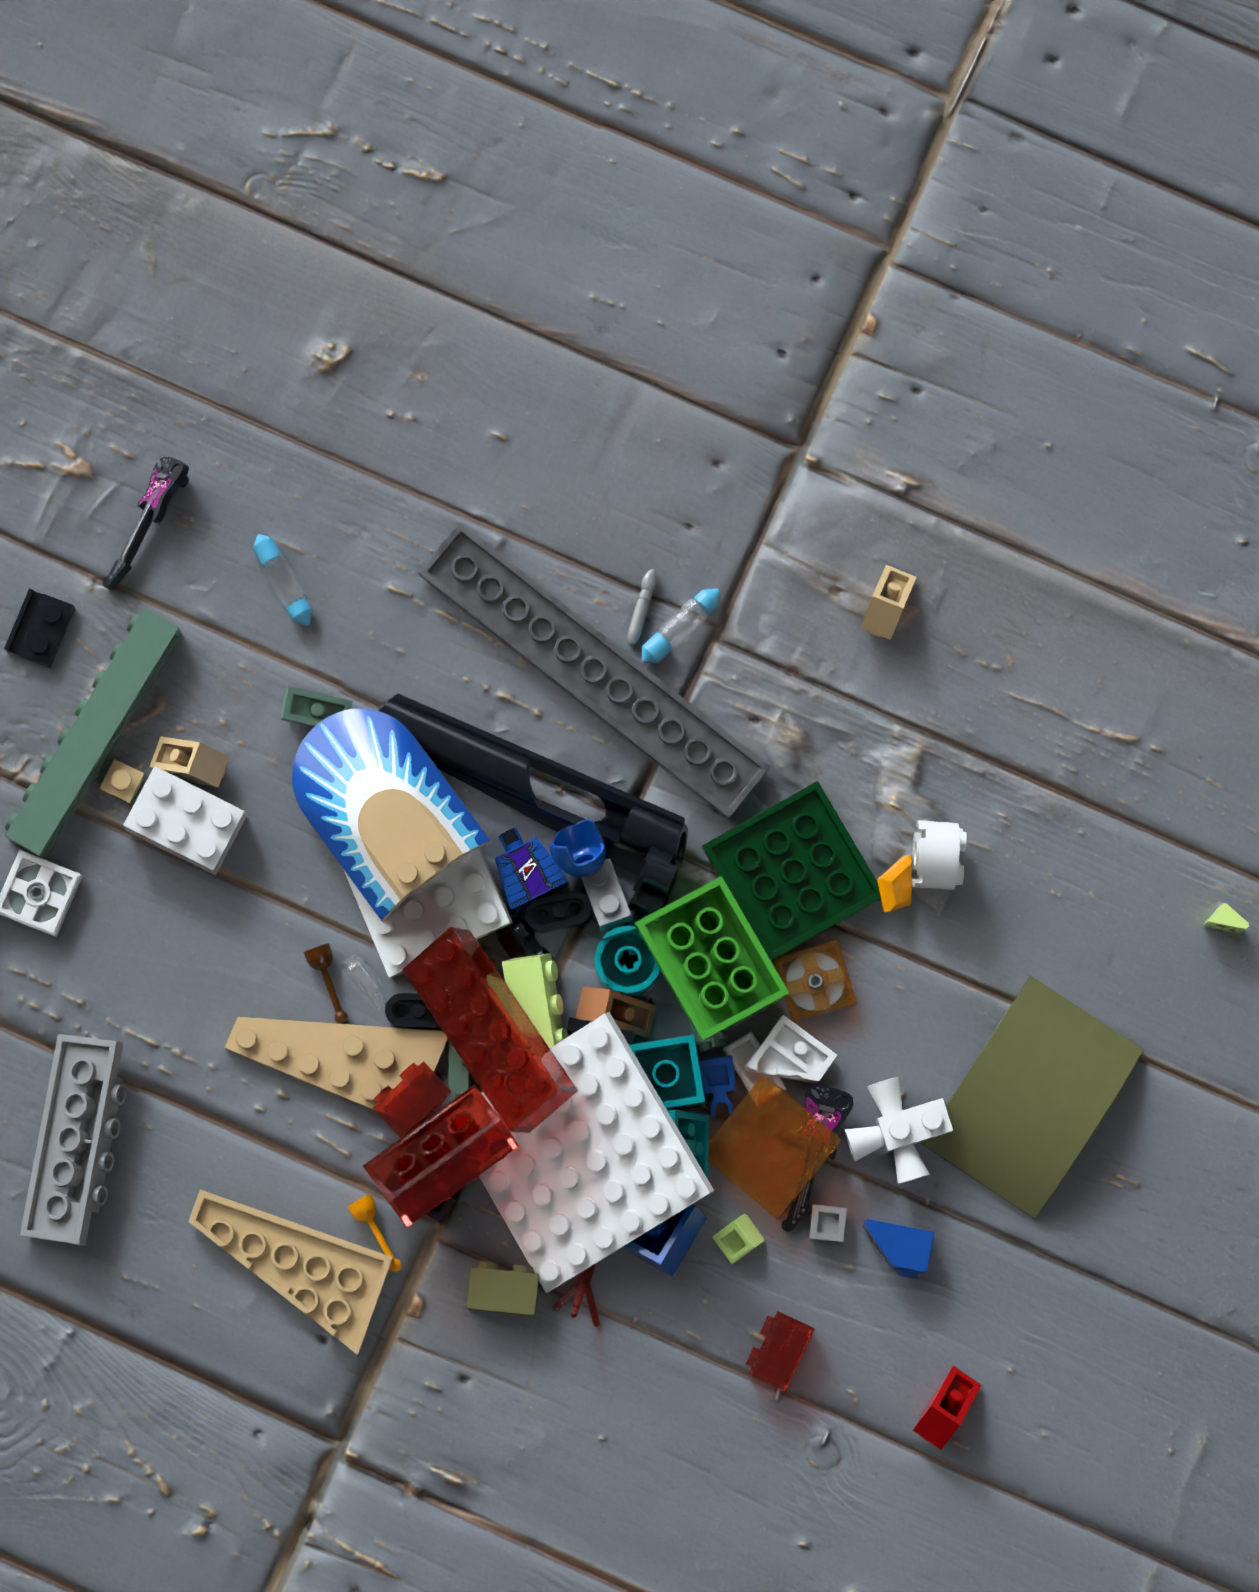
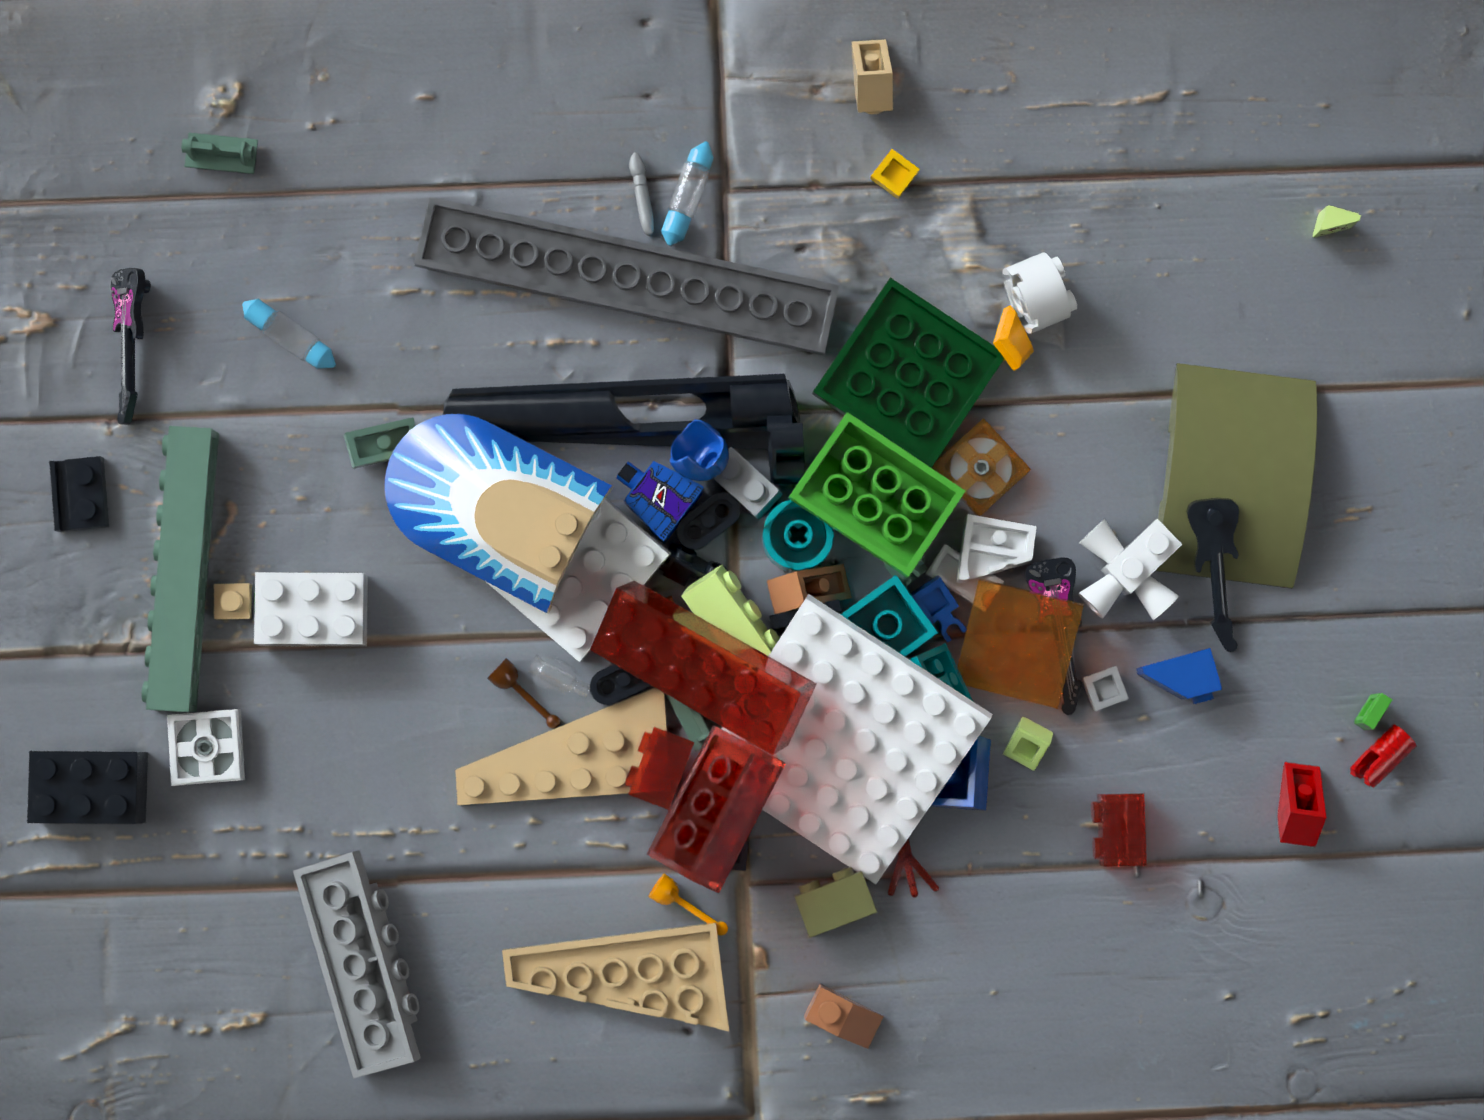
camera: 25 degrees left, 5 degrees up
tan slope [149,736,230,788] -> none
none -> sand green hinge [181,133,258,174]
none -> nougat slope [804,984,884,1049]
none -> yellow plate [870,149,920,199]
none -> black piece [1186,497,1239,652]
none -> red hinge [1350,724,1417,788]
none -> bright green tile [1354,693,1392,730]

